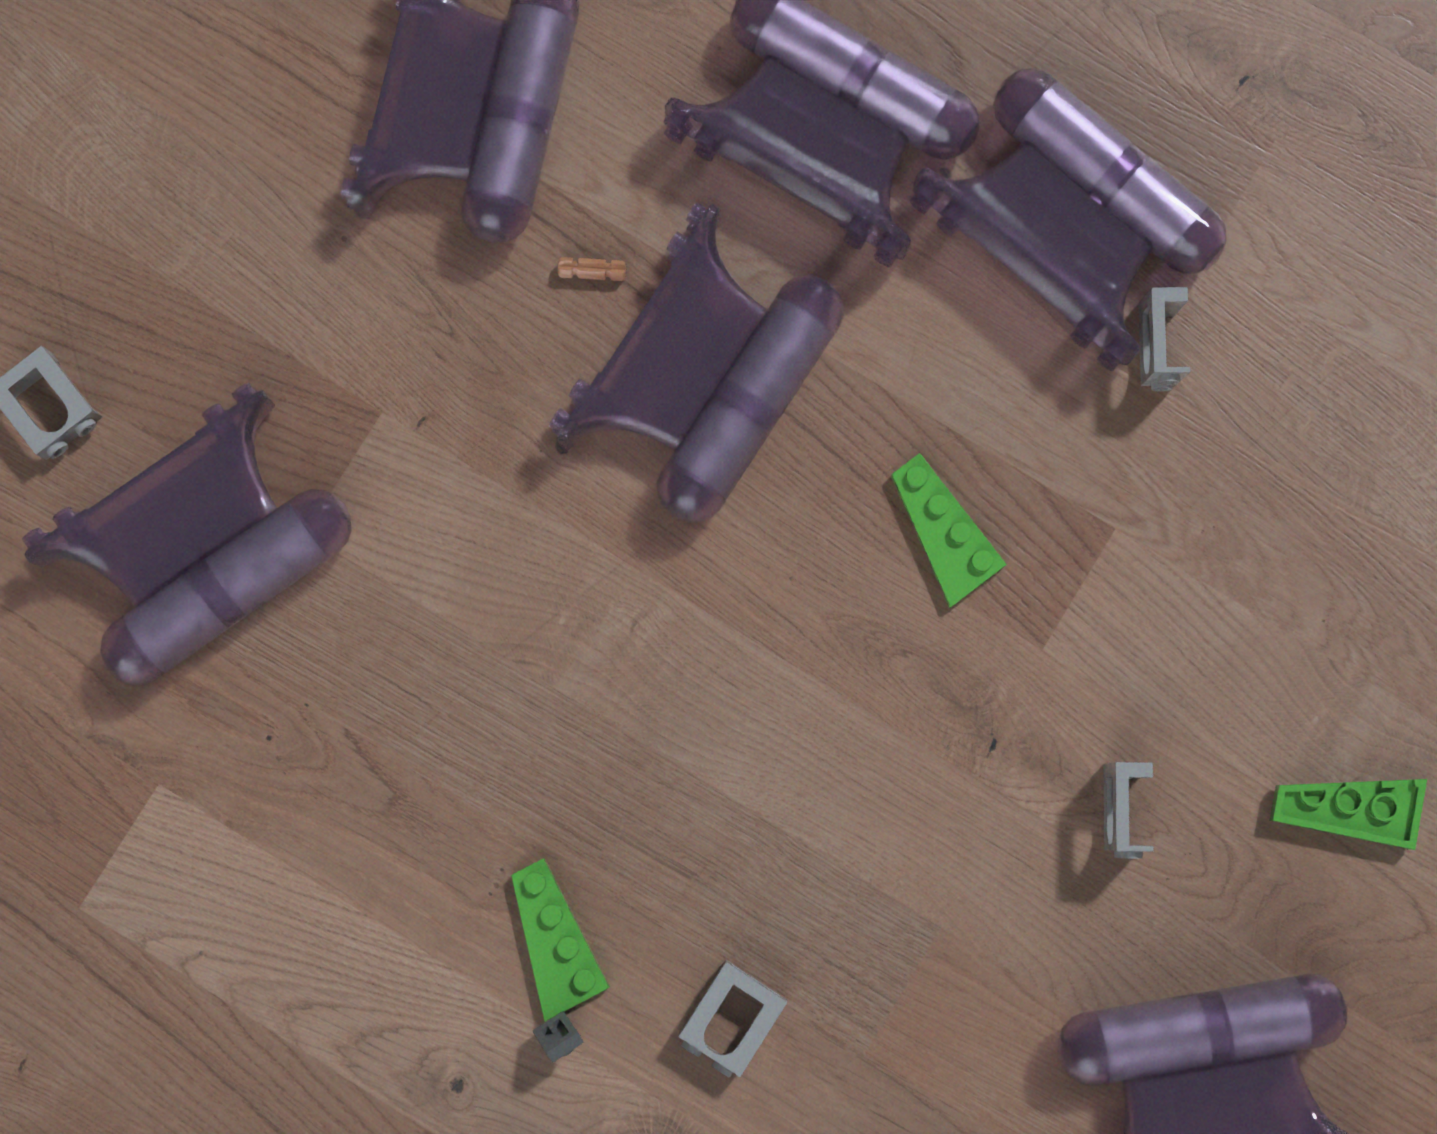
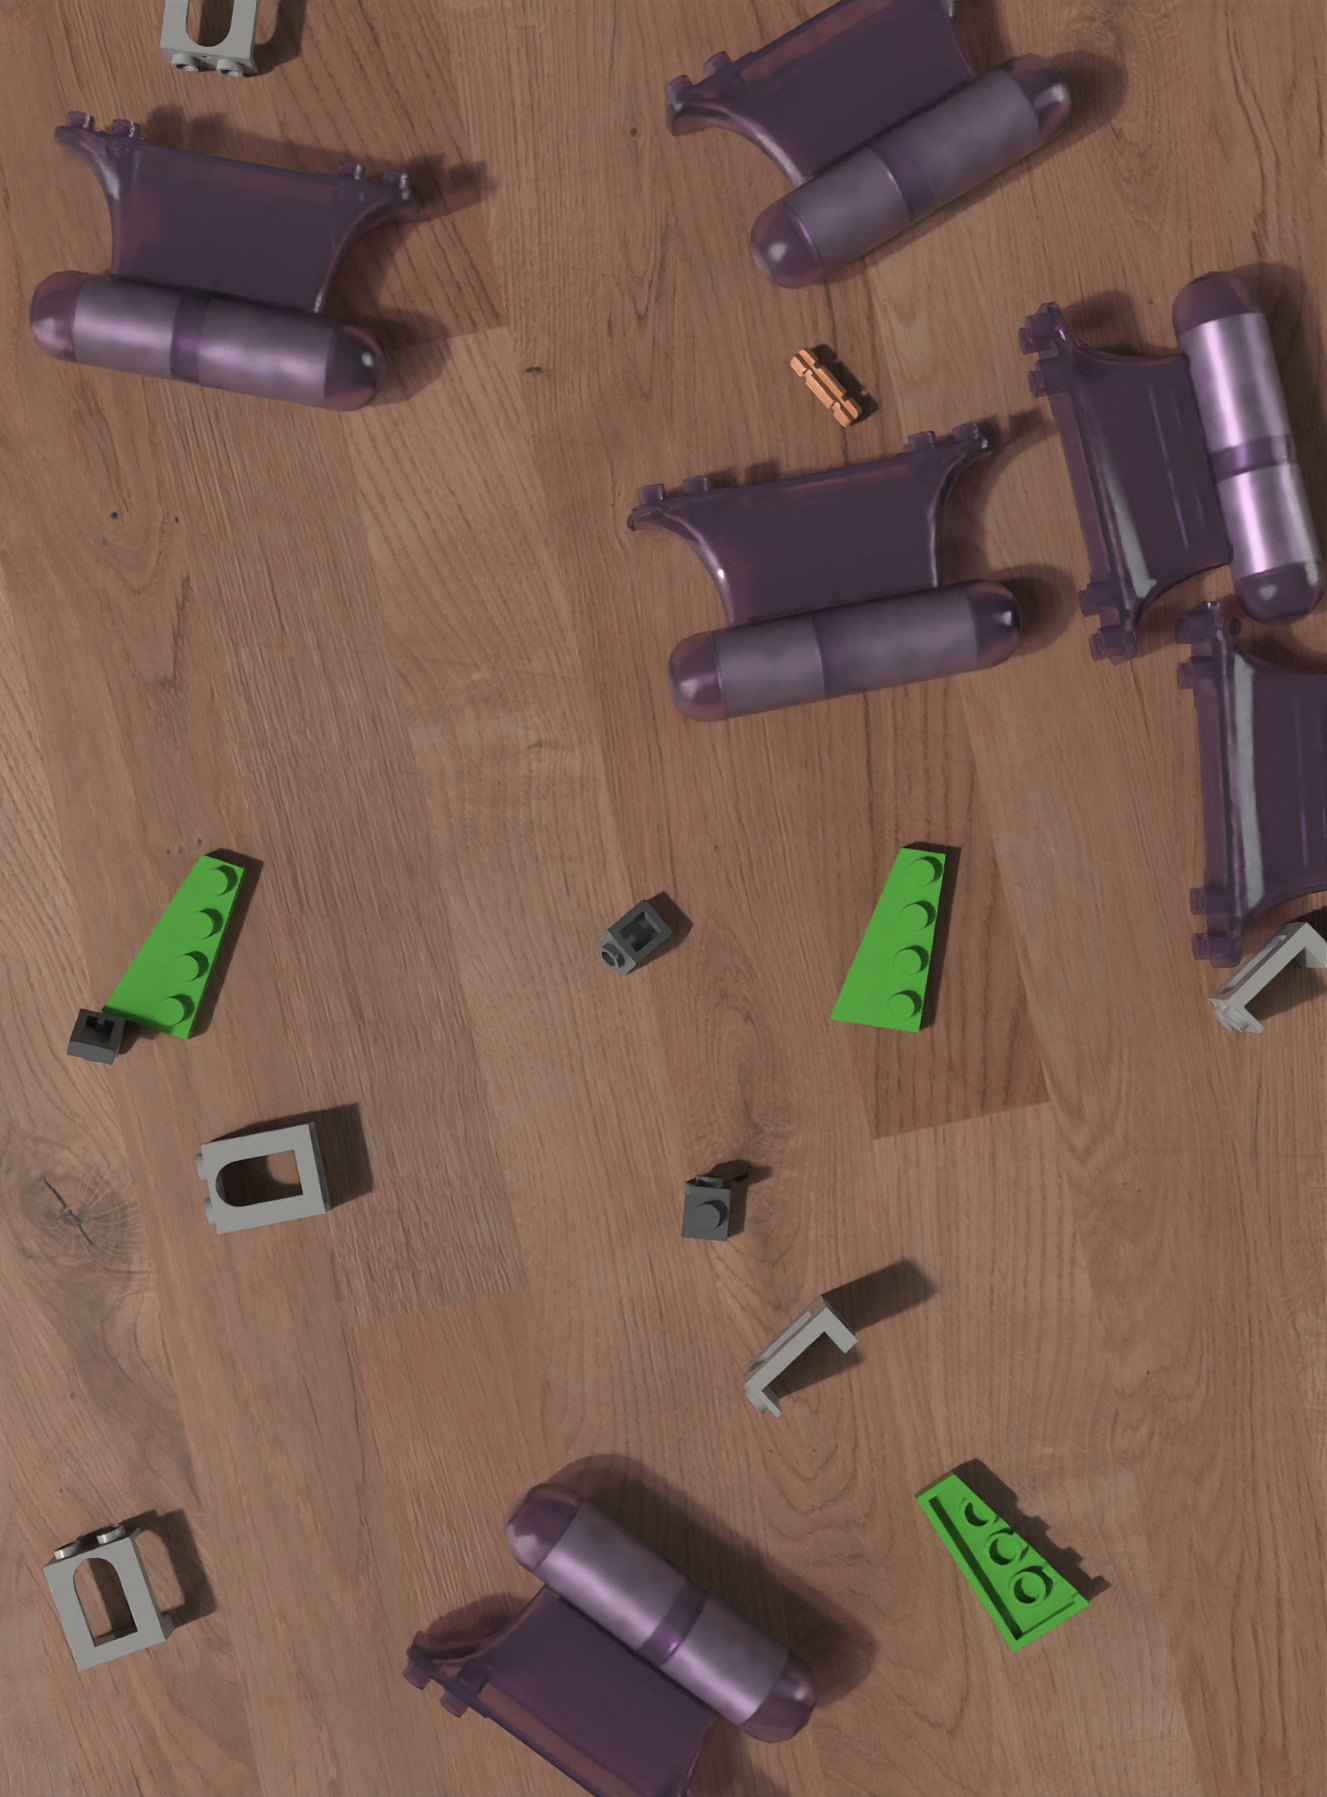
camera: 45 degrees right, 5 degrees up
none -> dark grey bracket [594,898,674,976]
none -> dark grey bracket [681,1175,732,1241]

